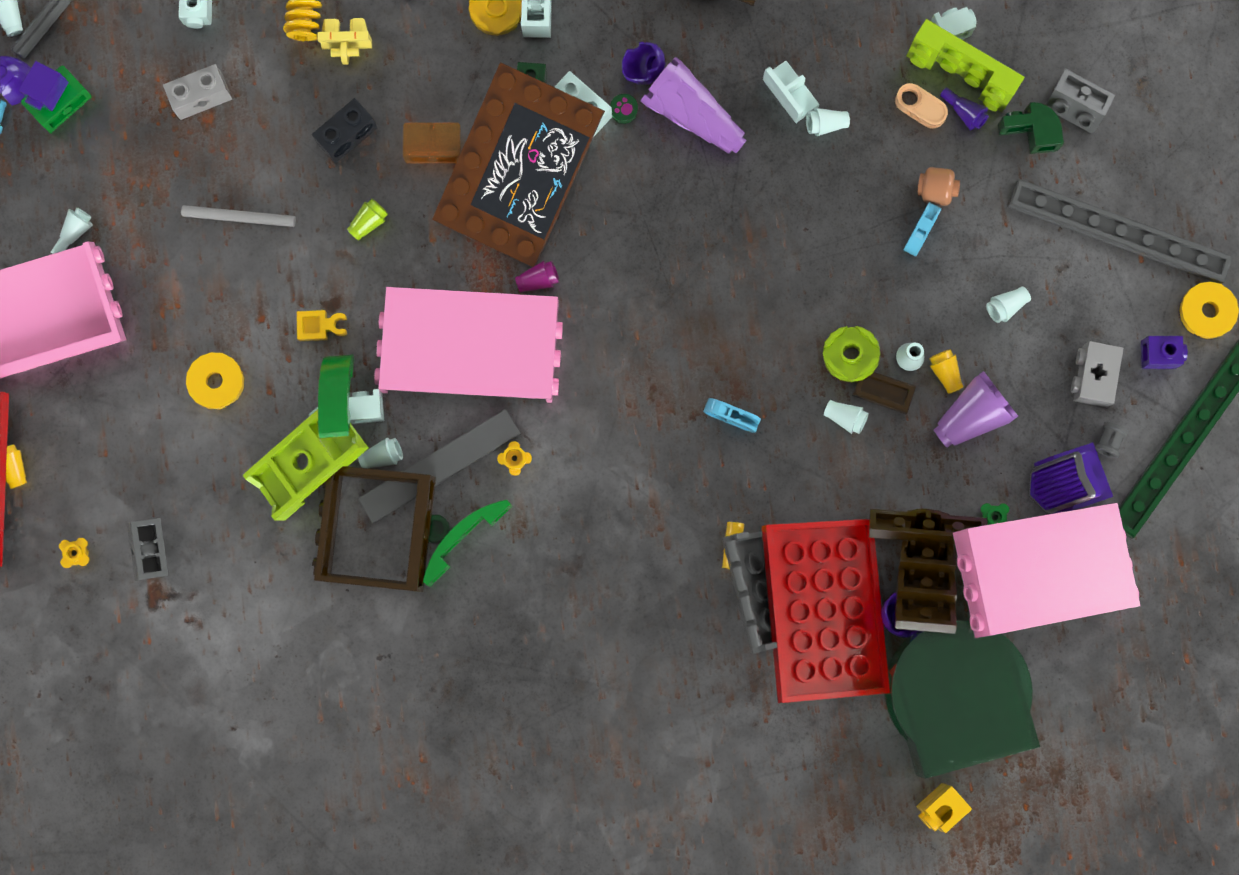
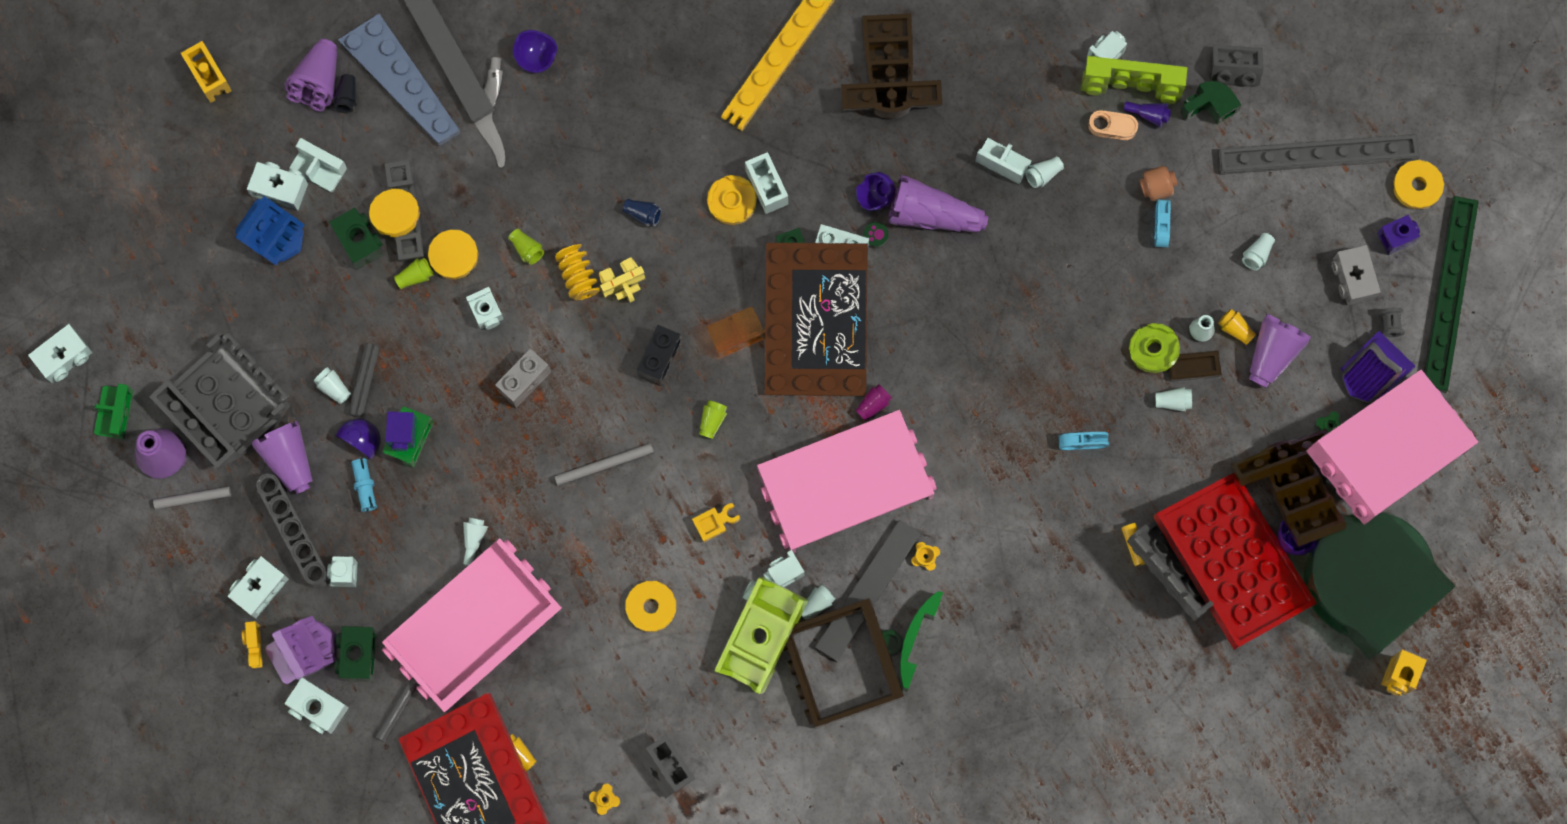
camera: 25 degrees left, 5 degrees down
green slope [318,354,354,438] -> none

